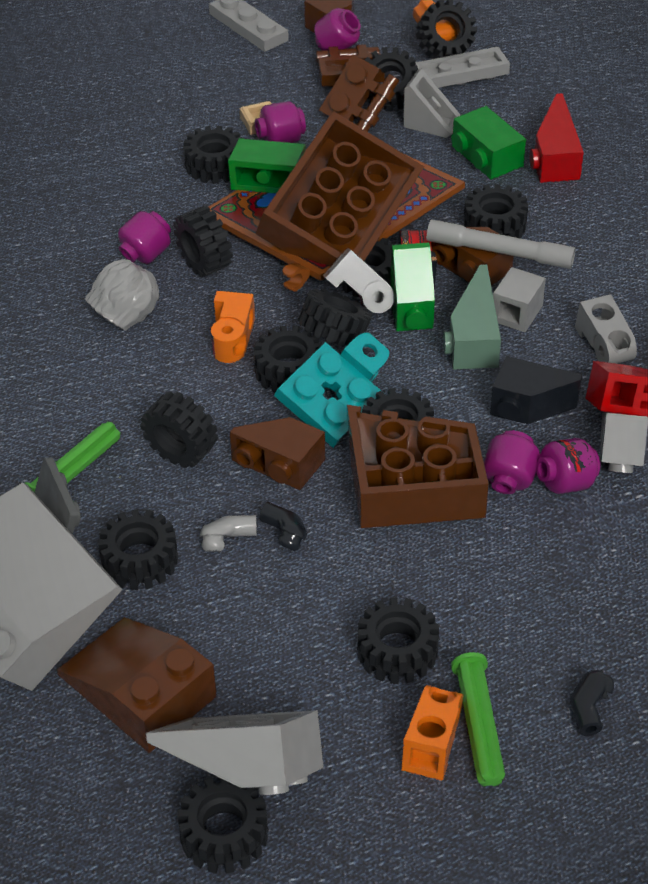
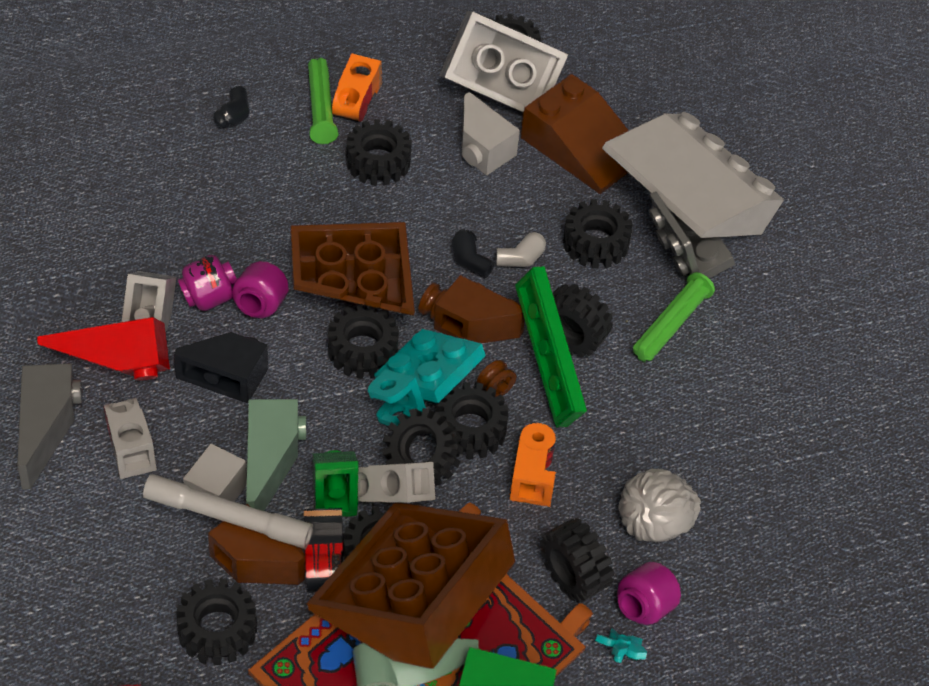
camera: 175 degrees right, 5 degrees up
none -> reddish brown bush [418,283,448,320]
none -> light grey slope [461,92,520,176]
none -> reddish brown bush [477,360,517,397]
none -> green tile [515,266,587,428]
none -> teal plant [595,628,648,663]

